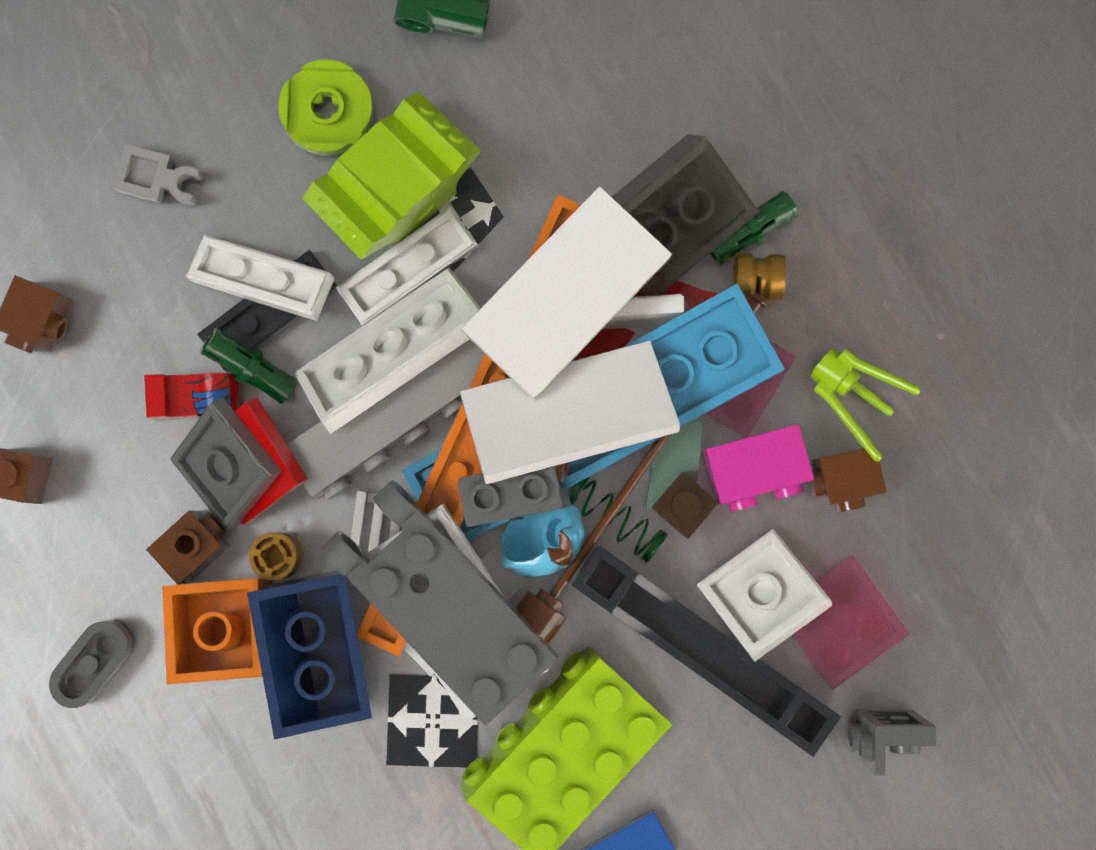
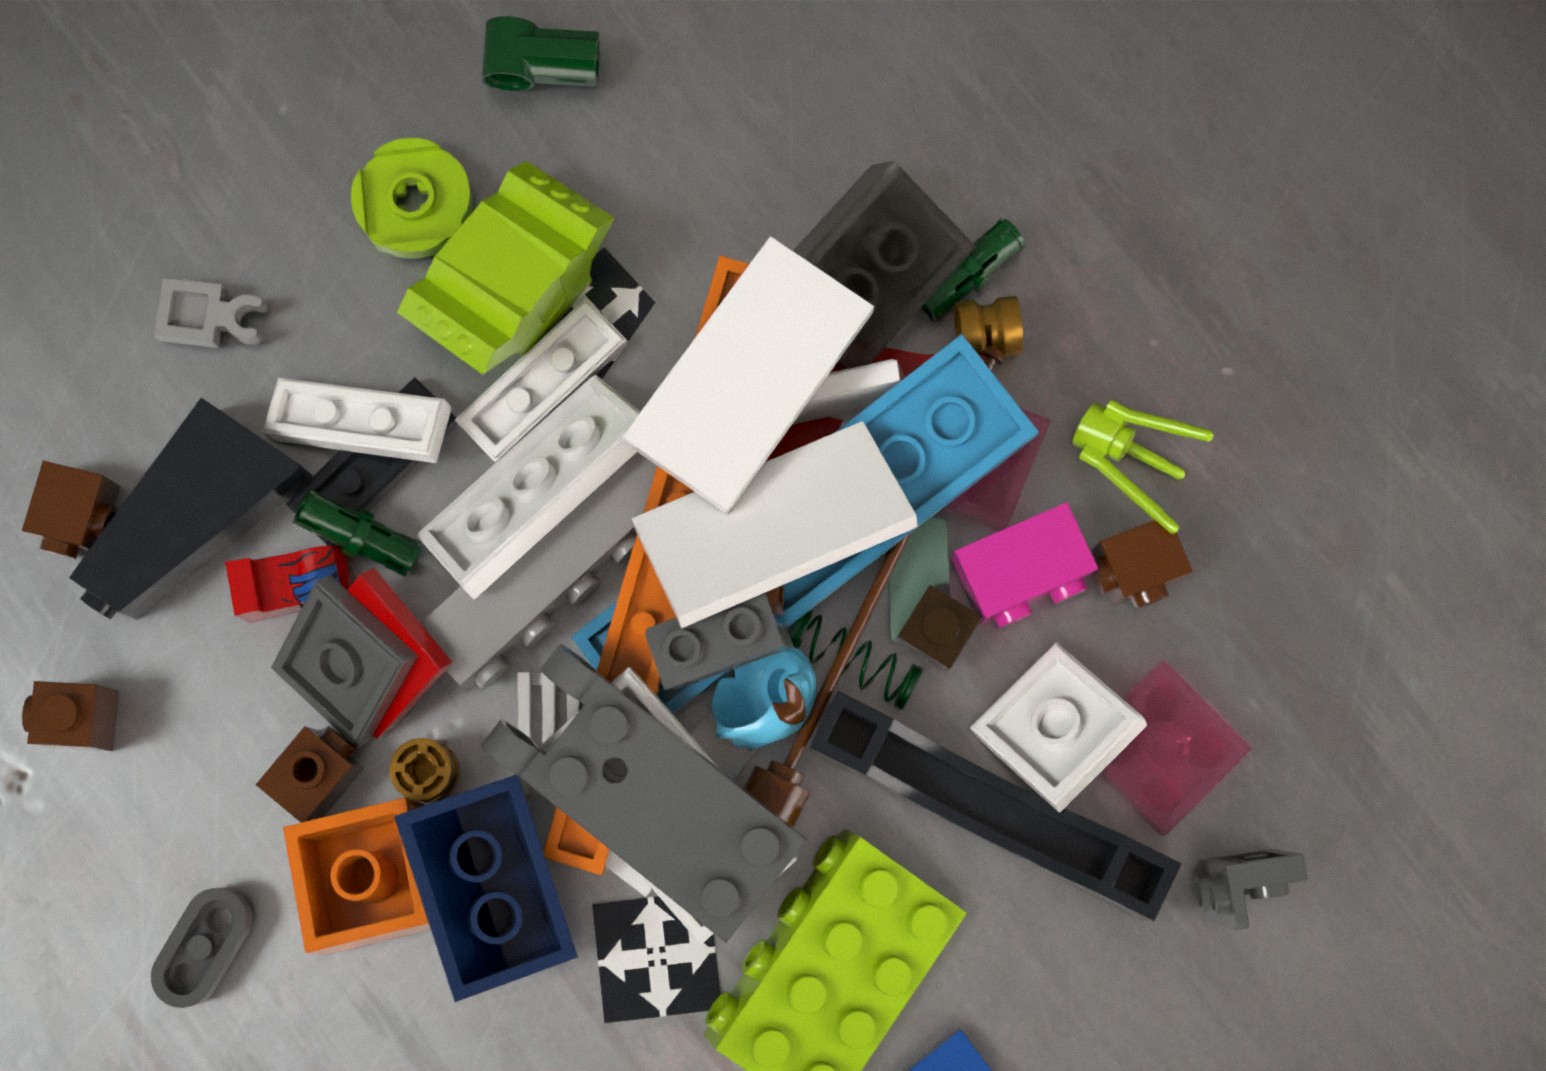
camera: 10 degrees left, 5 degrees down
none -> black slope [69,397,313,620]

